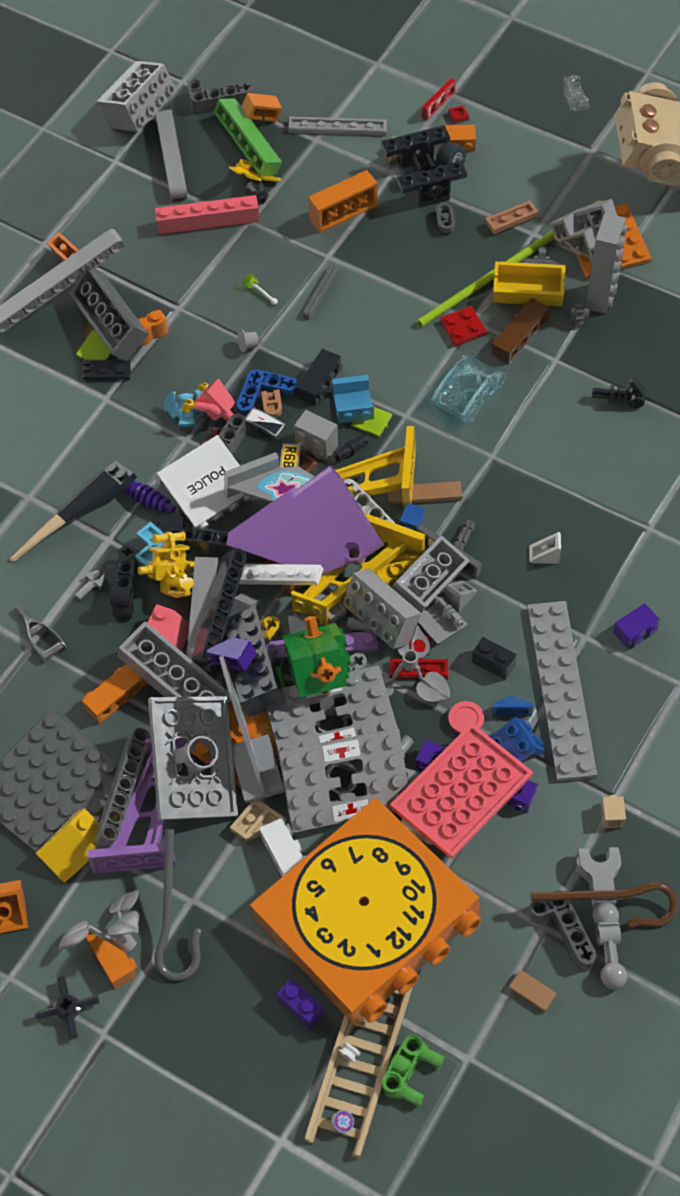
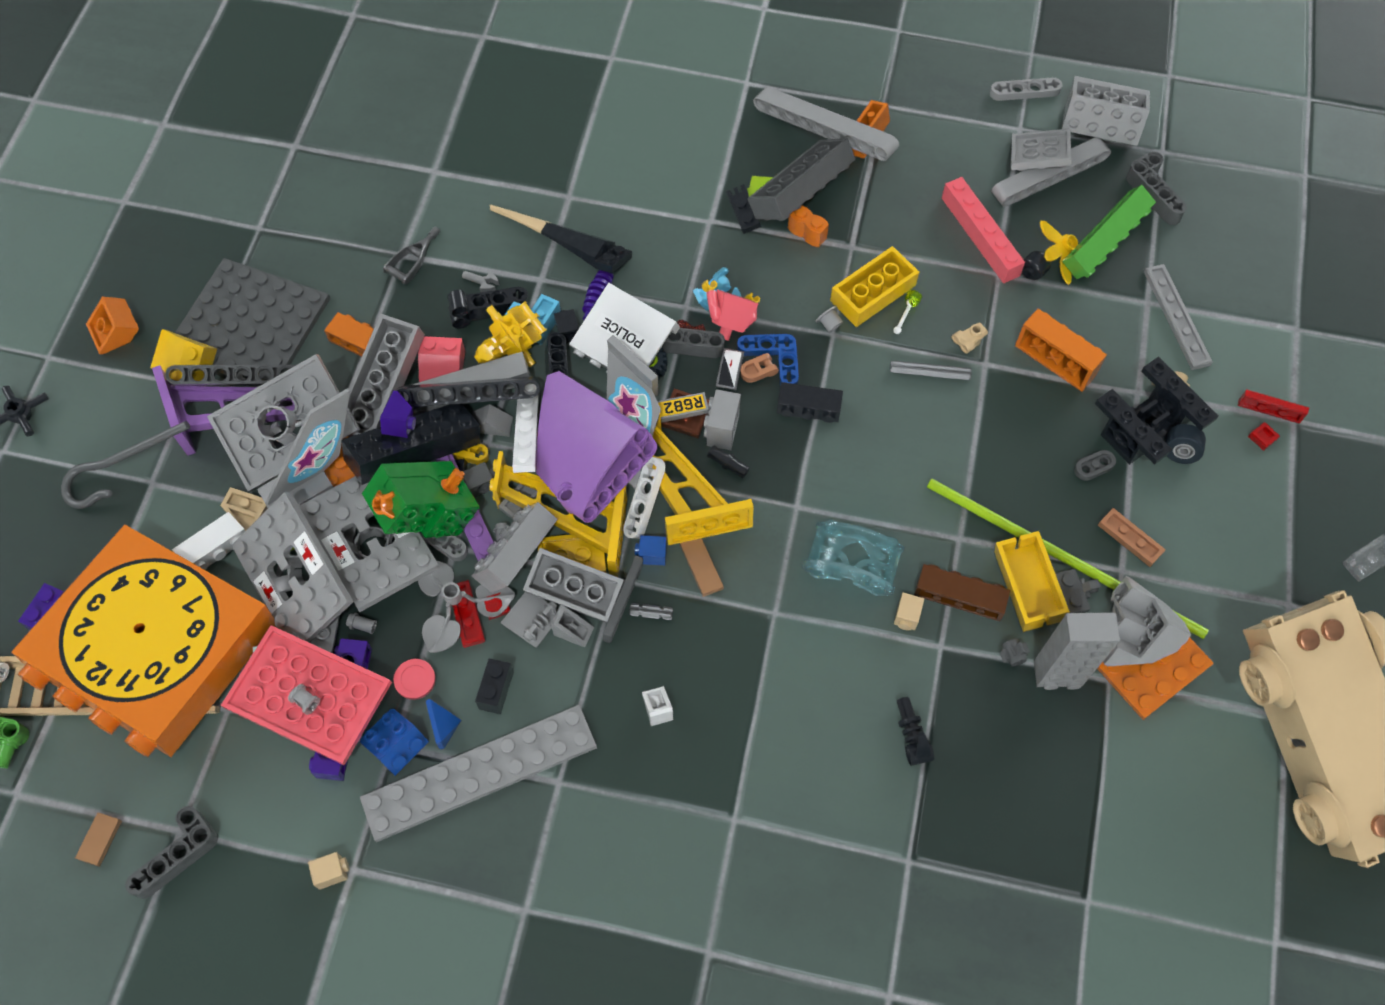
camera: 70 degrees right, 5 degrees up
light grey plant [59,889,139,953] -> none
orange slope [85,931,138,989] -> none
orange piece [242,93,283,122] -> none
dark azure panel [332,375,374,423] -> none
lime piece [351,407,392,438] -> none
red plate [440,306,487,347] -> none
orange piece [442,125,476,151] -> none
reddish brown piece [530,882,678,929] -> none
light grey piece [576,847,627,990] -> none
dark purple brick [613,603,660,648] -> none
none -> light grey bush [288,684,320,715]
none -> yellow brick [830,246,919,327]
none -> tan brick [894,593,924,630]
none -> tan plate [952,322,988,354]
none -> light grey beam [990,77,1063,101]
none -> light grey plate [1011,129,1071,171]

